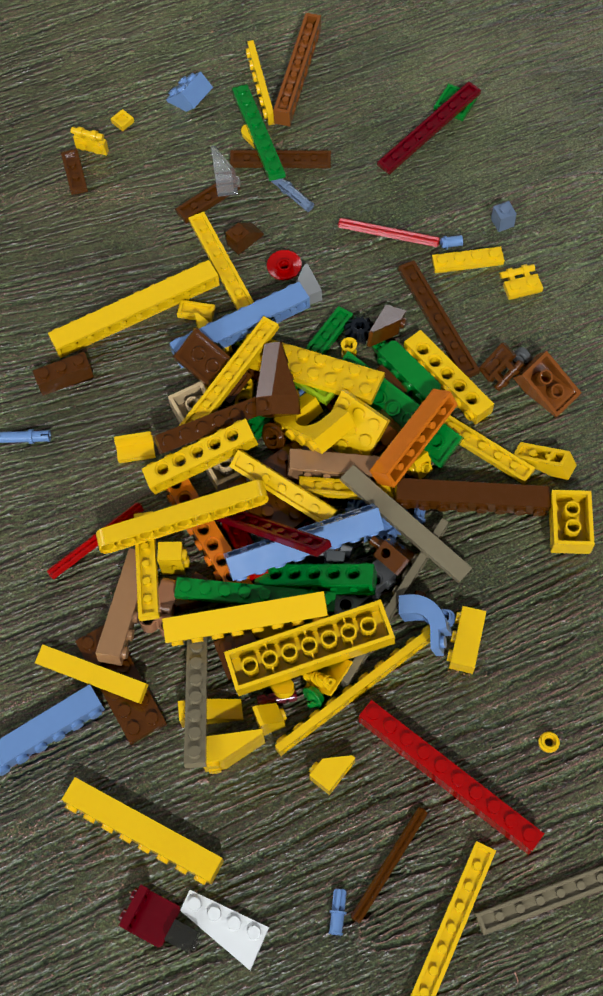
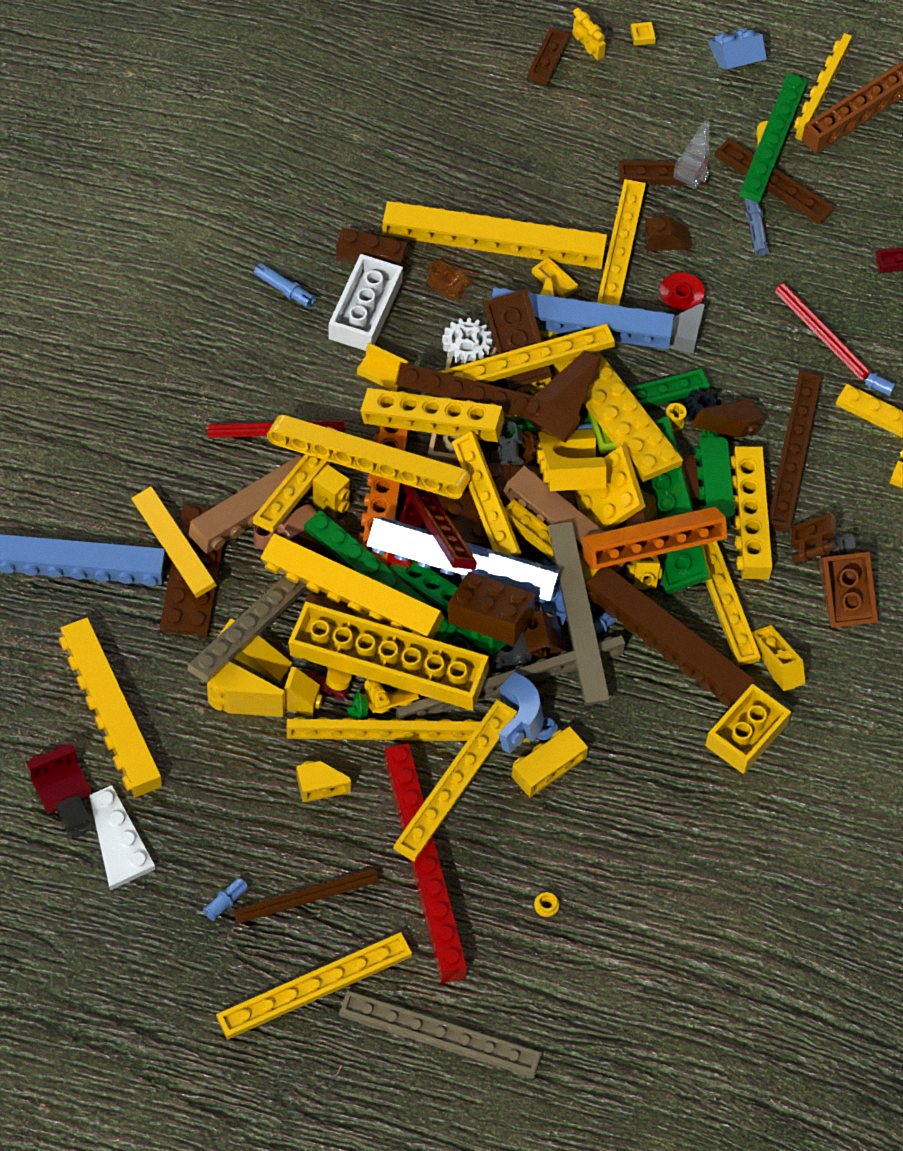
camera: 30 degrees right, 5 degrees down
none -> white brick [329,254,403,351]
none -> yellow plate [393,700,518,862]
none -> clear orange piece [427,260,470,301]
none -> white gear [442,318,492,364]
none -> reddish brown brick [448,571,535,645]
none -> dark grey piece [486,422,524,466]

